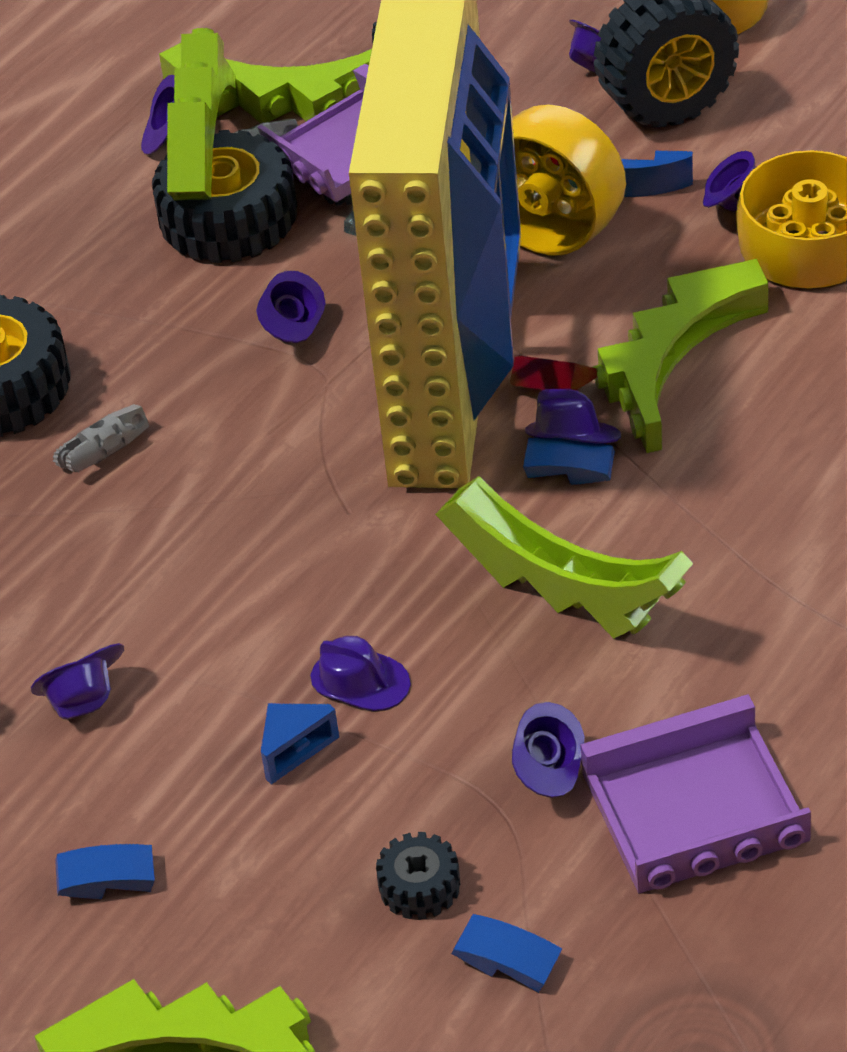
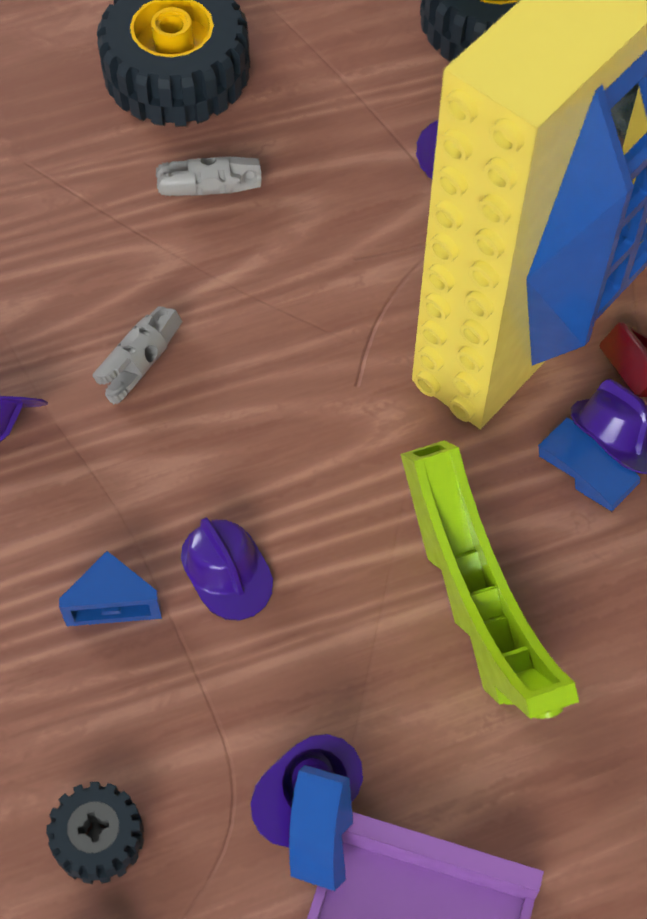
camera: 30 degrees right, 15 degrees up
none -> light grey hinge [92,307,182,405]
none -> blue slope [289,765,353,891]

